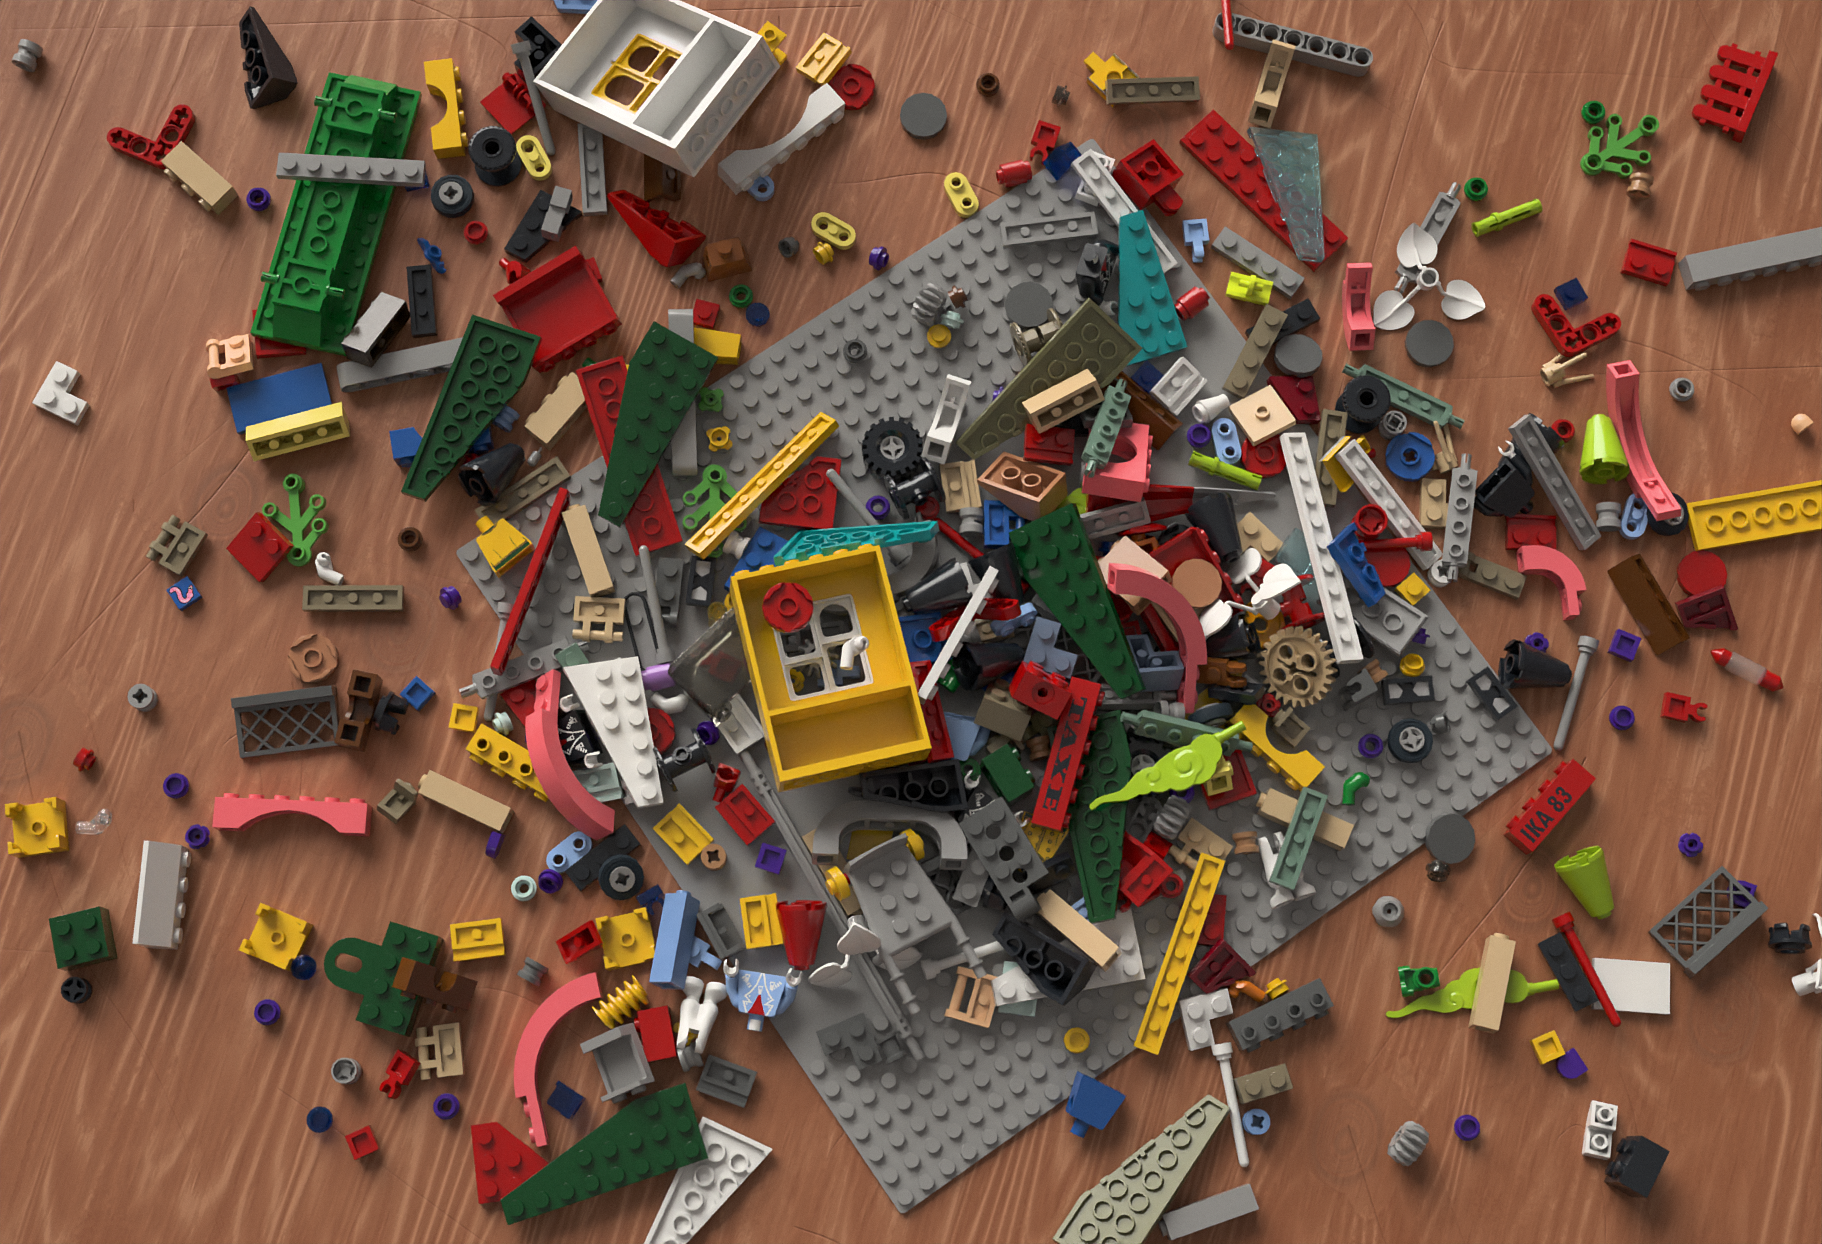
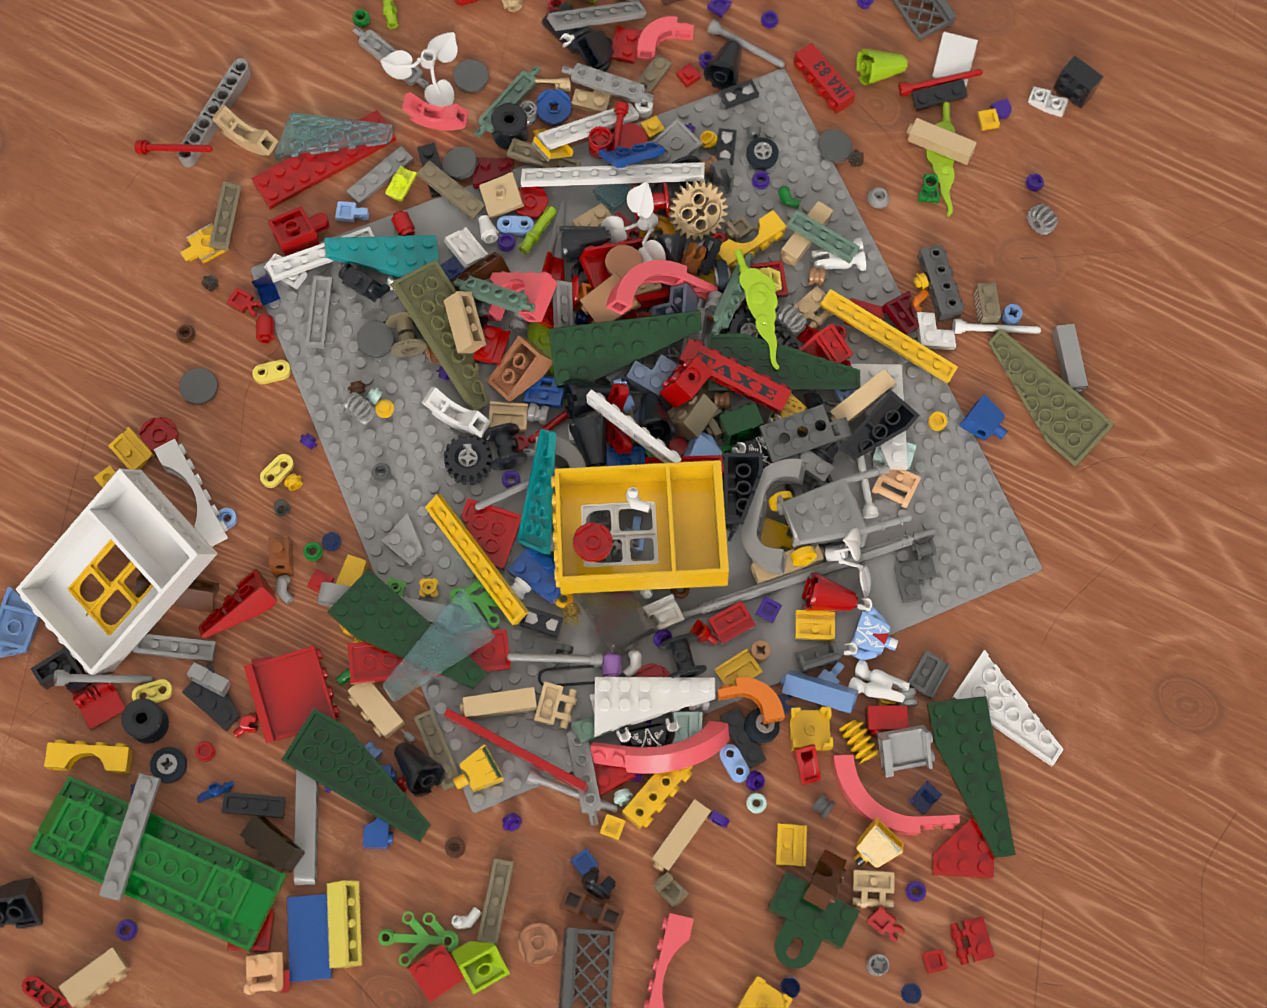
camera: 80 degrees left, 5 degrees down
none -> light grey wing [382,514,424,567]
none -> clear light blue wing [383,588,495,702]
none -> lime slope [451,941,510,994]
none -> red tile [668,438,688,456]
none -> red plate [676,63,701,88]
none -> orange arch [716,677,785,724]
none -> yellow torso [854,817,904,868]
none -> red plate [950,916,995,965]

